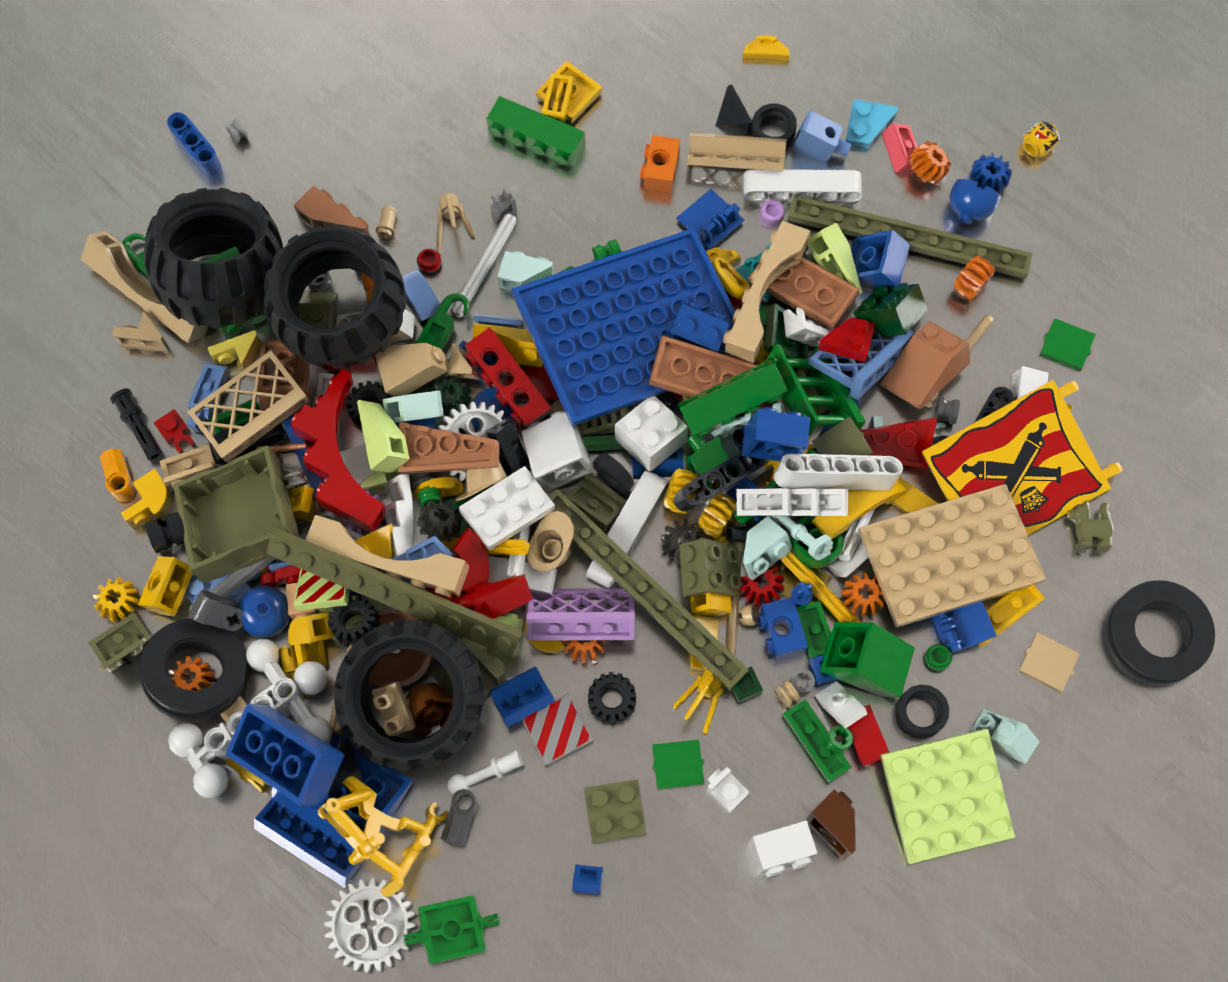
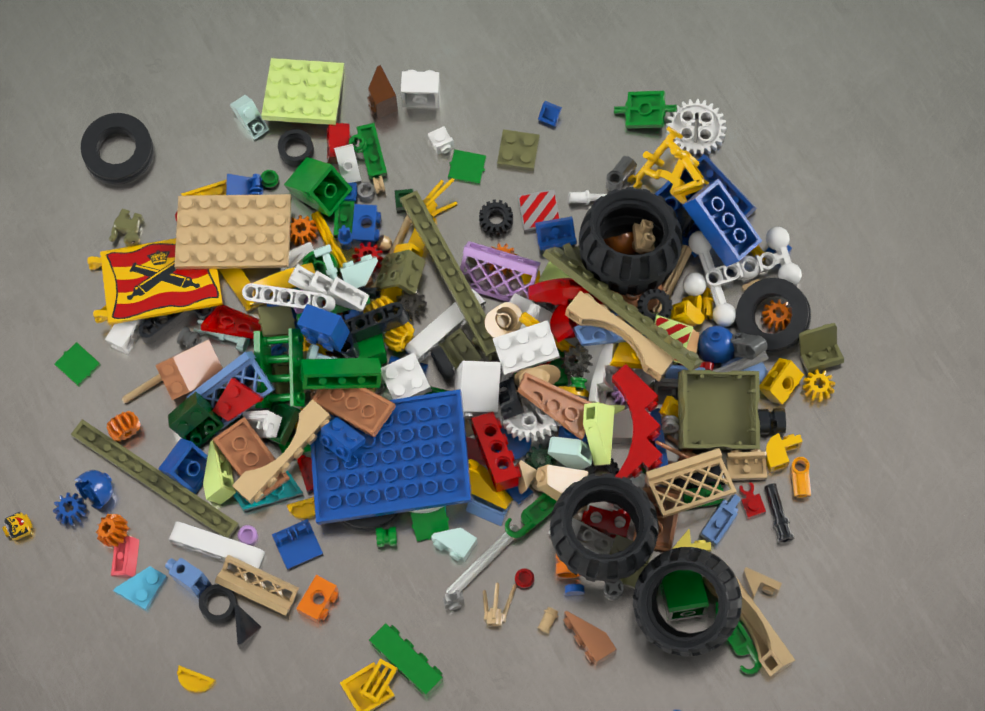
camera: 160 degrees left, 0 degrees up
medium blue slope [402,269,440,323] -> none
yellow beam [712,257,750,299] -> none
tan piece [1019,632,1080,693] -> none

